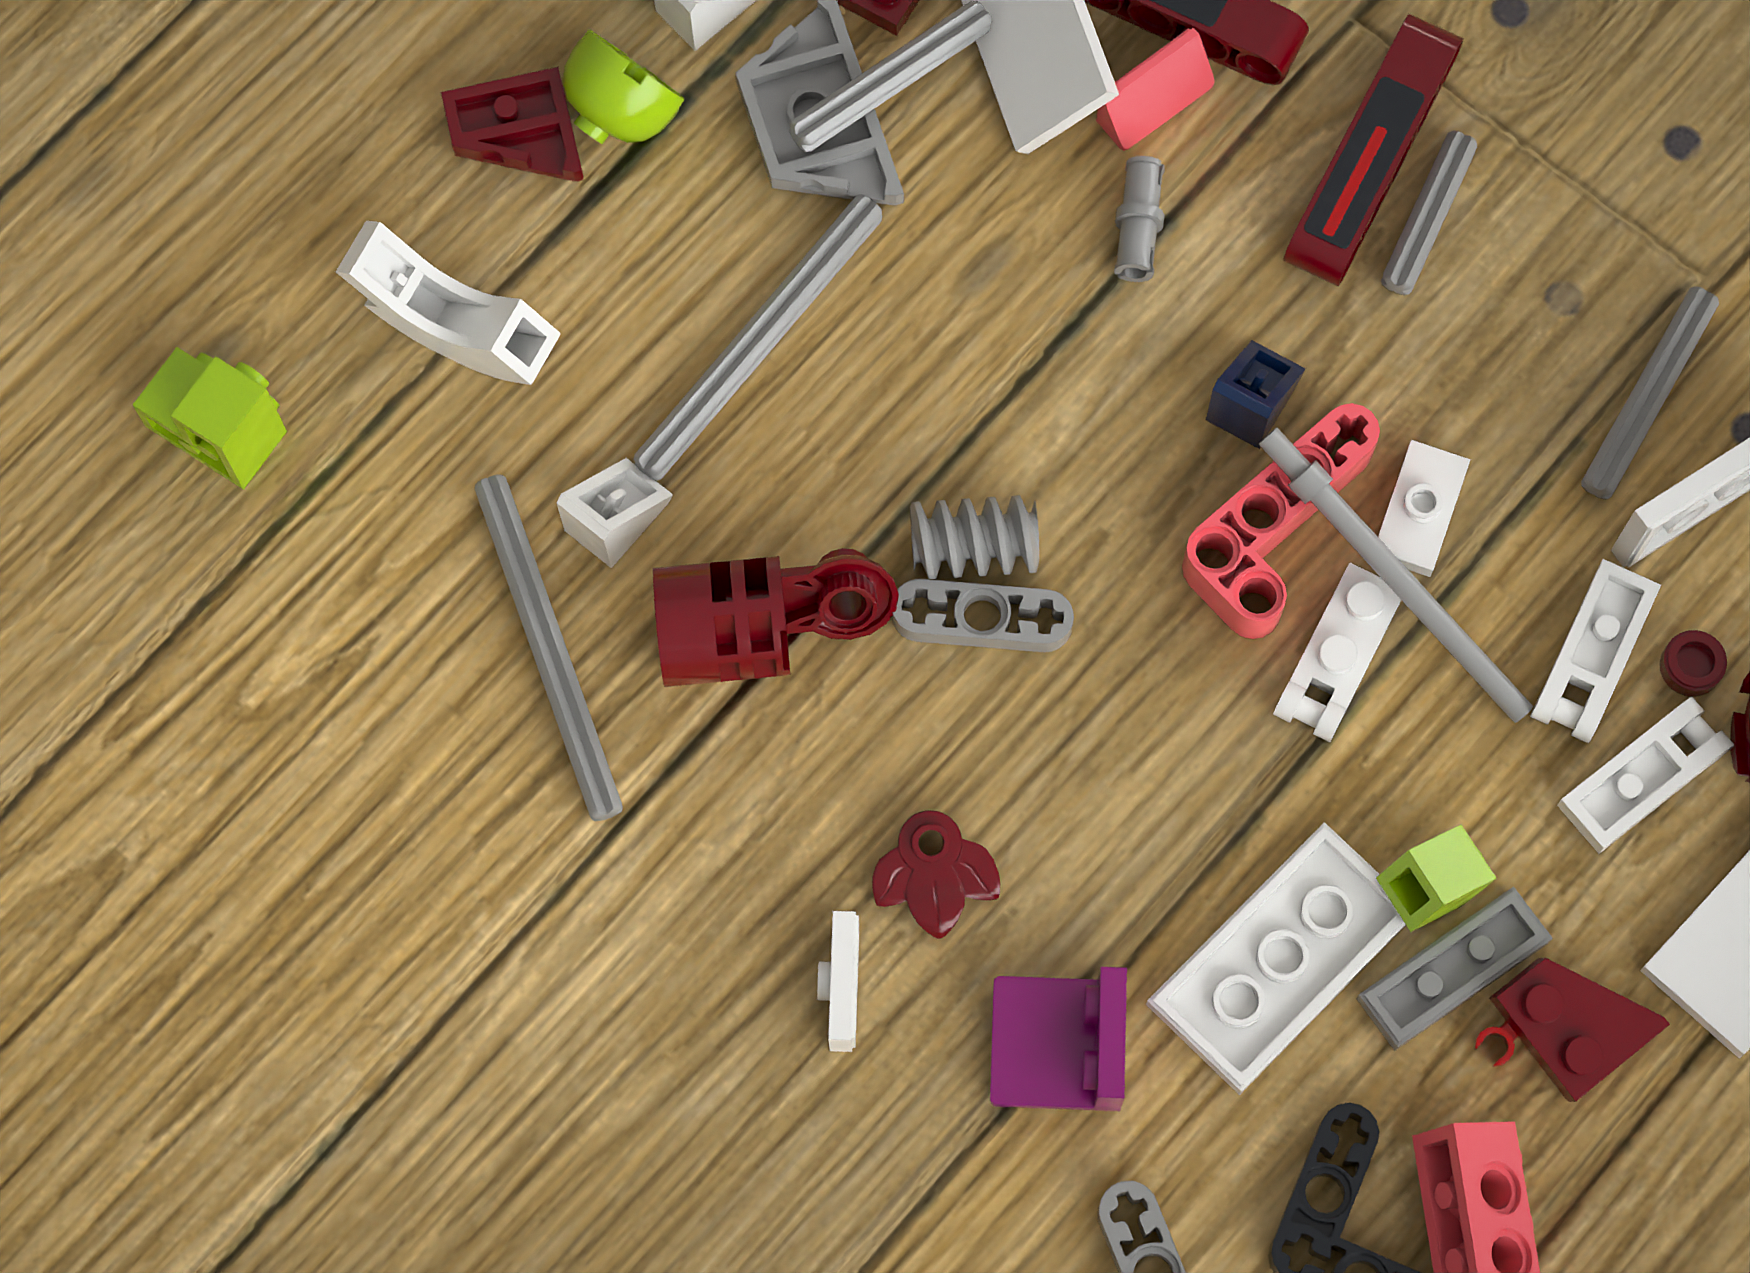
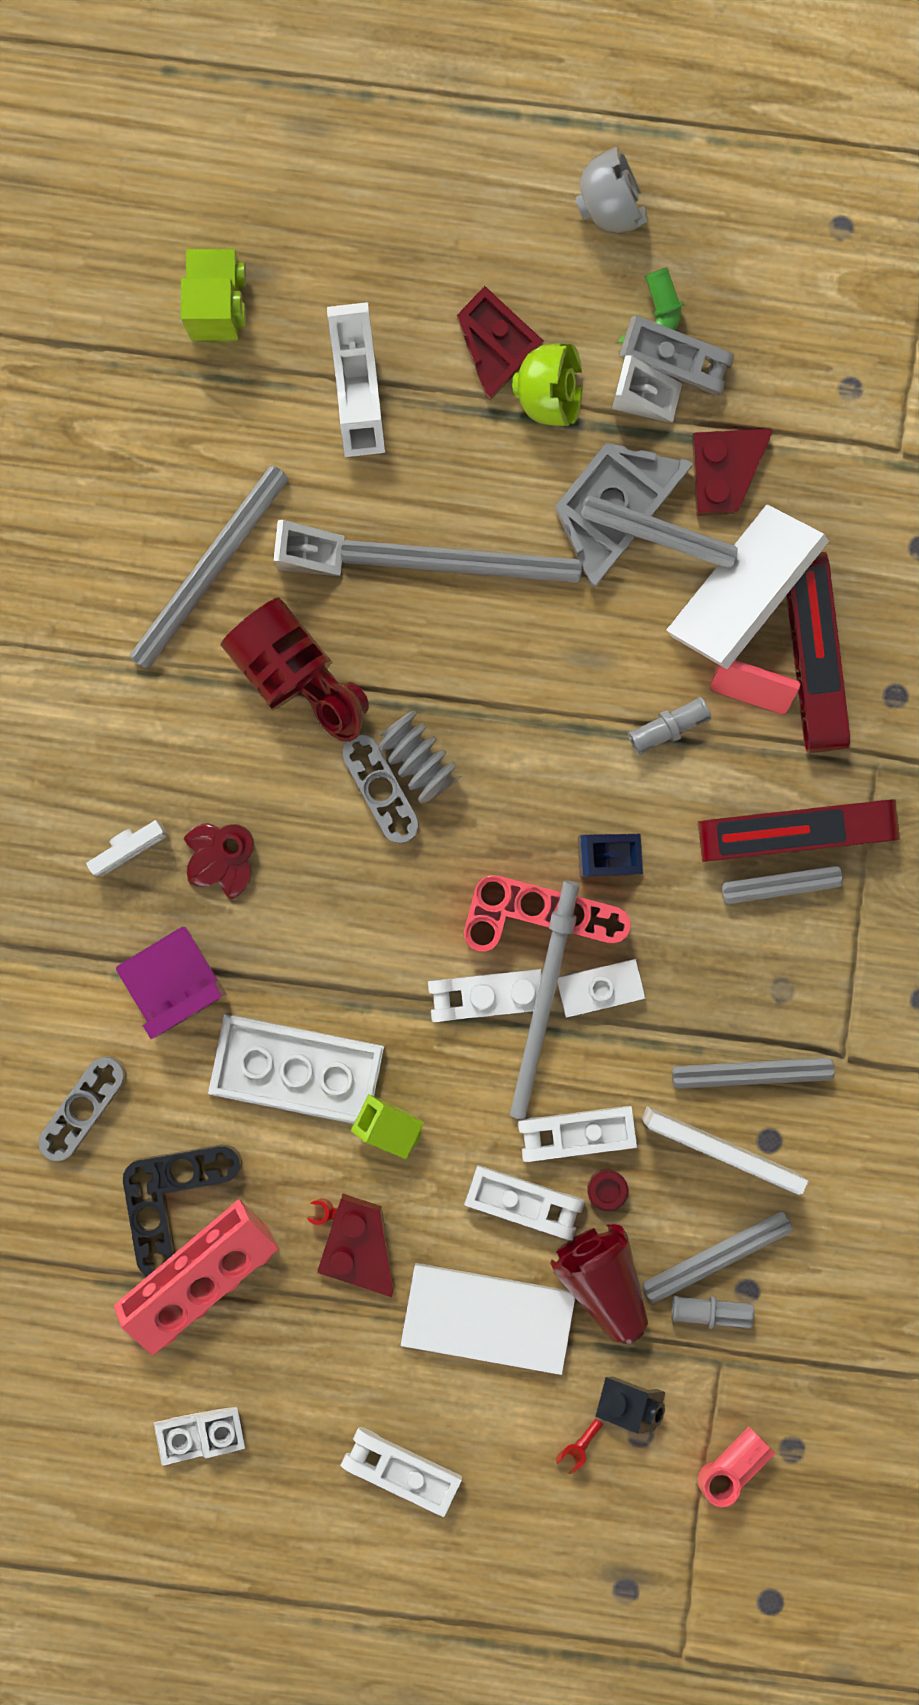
camera: 55 degrees right, 15 degrees up
light grey tile [1356,886,1553,1051] -> none

